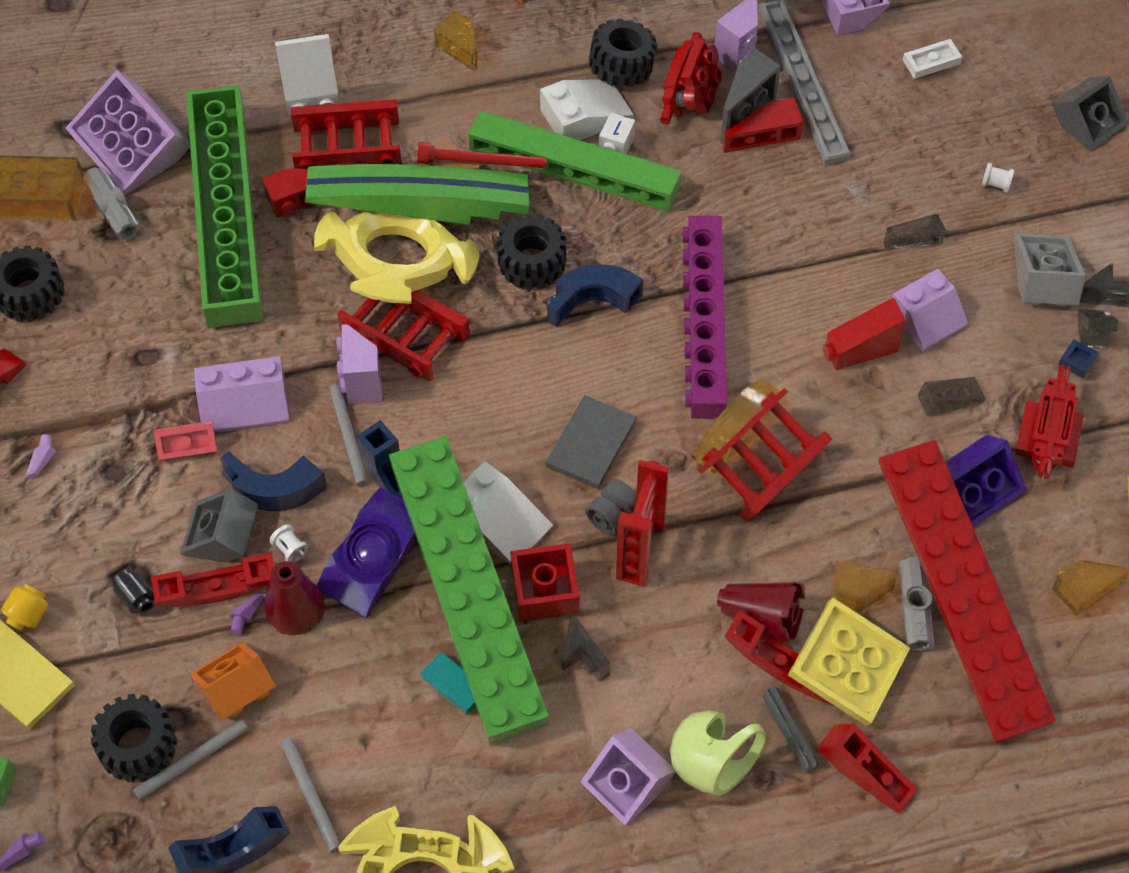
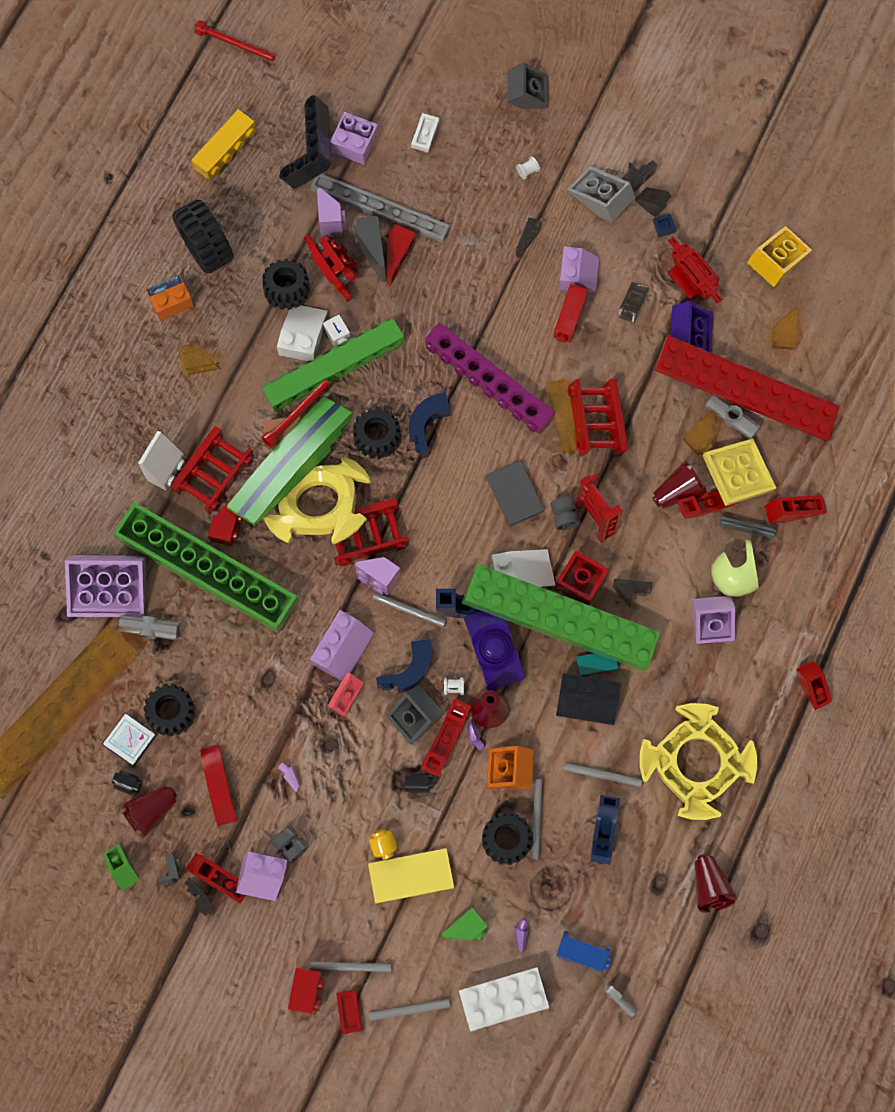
camera: 50 degrees left, 15 degrees up
none -> black slope [556,673,621,725]

